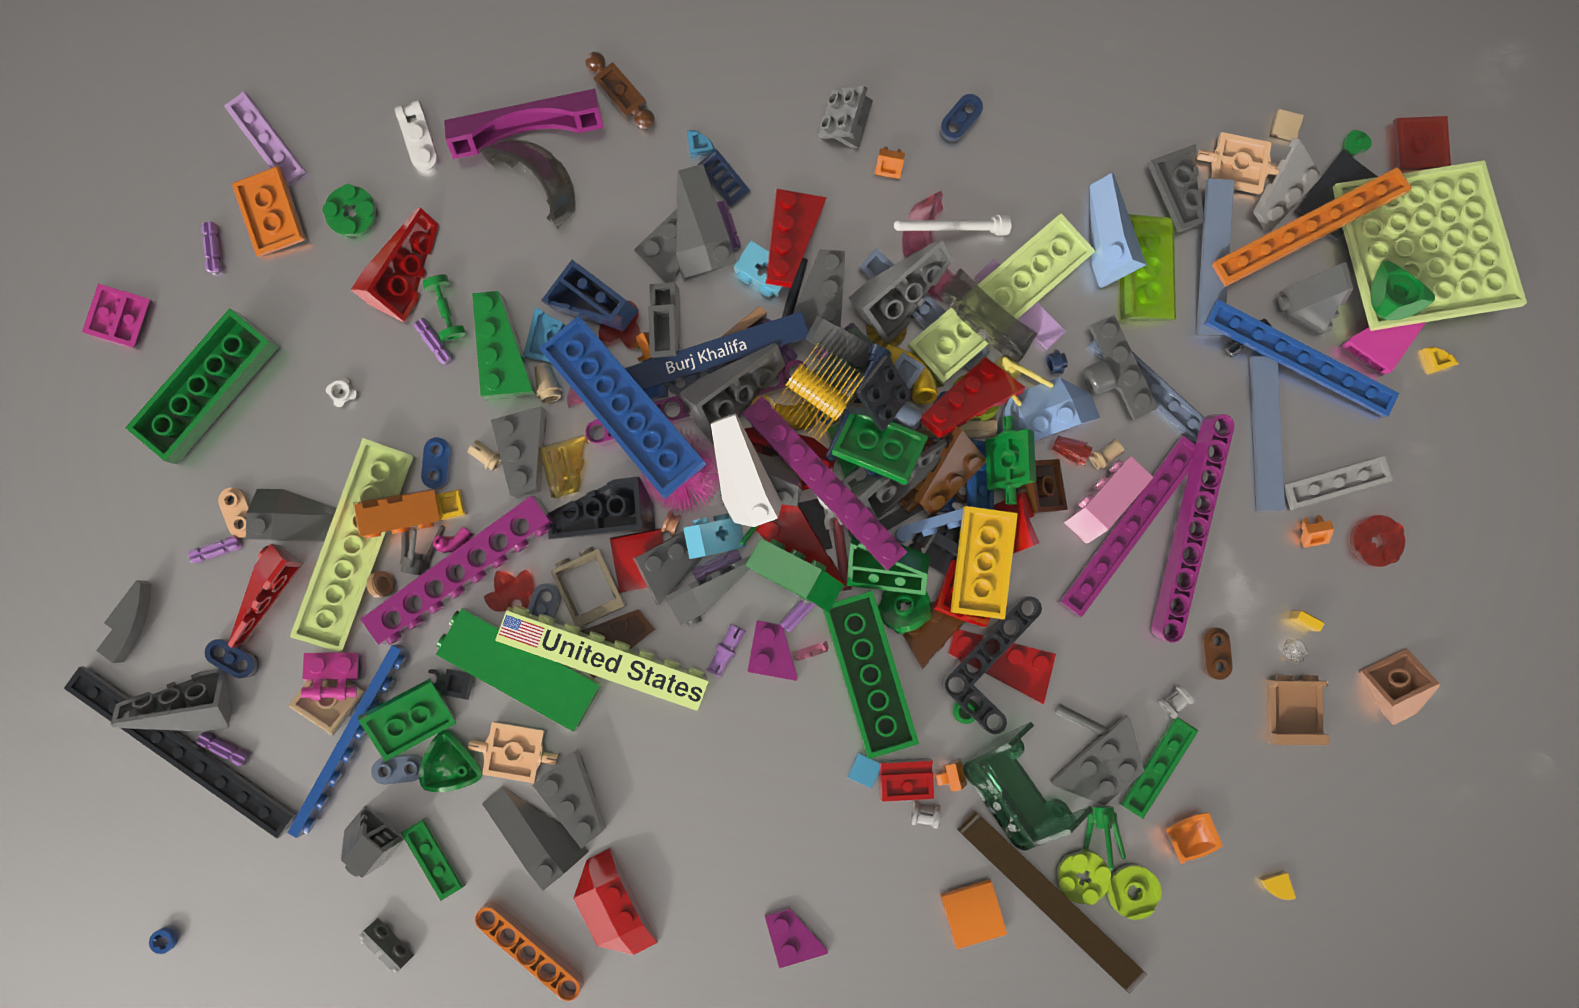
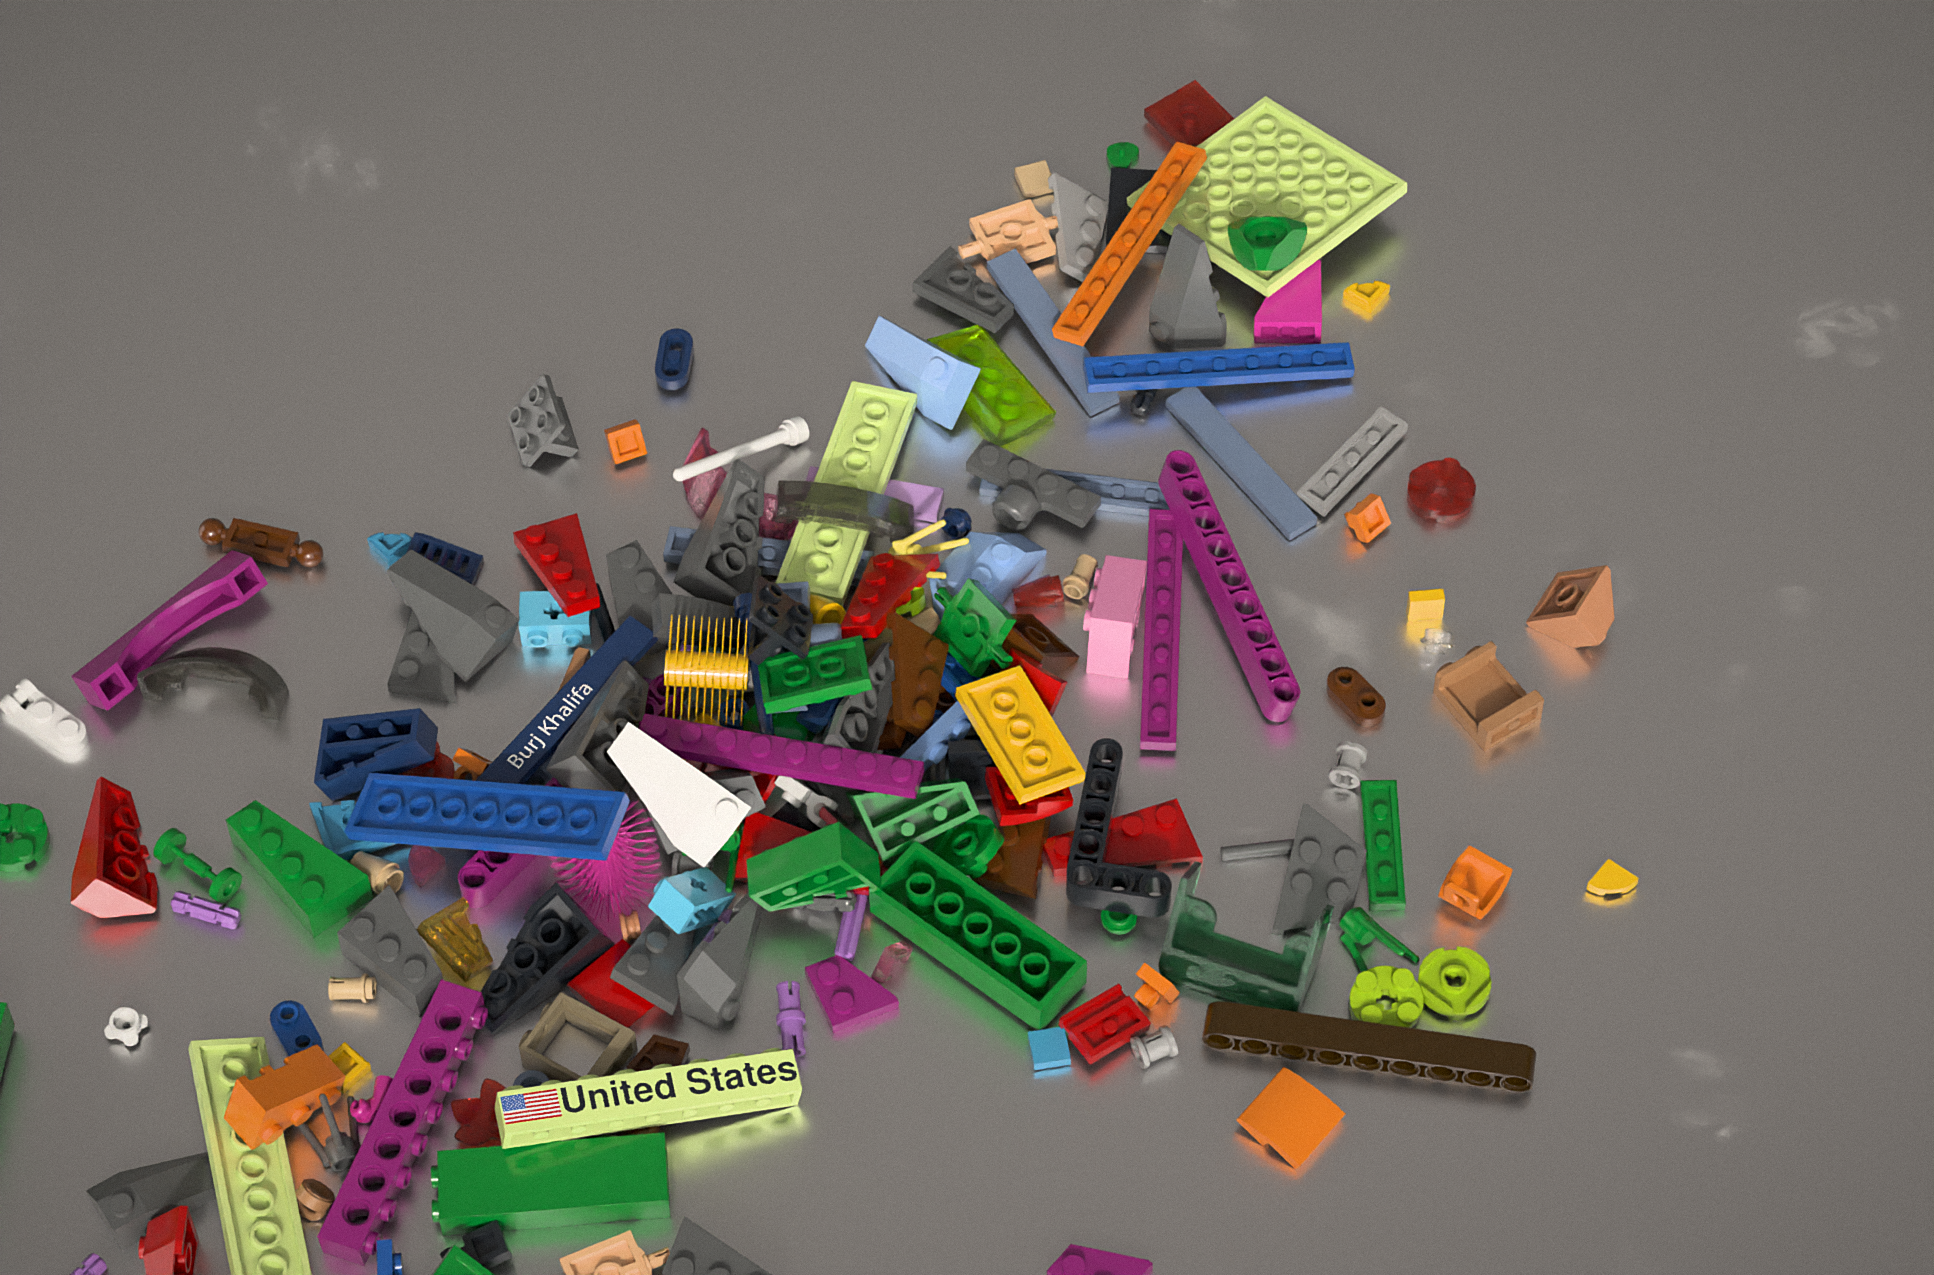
camera: 30 degrees left, 30 degrees down
light nougat plate [218,487,250,538] -> none
dark grey slope [648,282,679,358] -> none

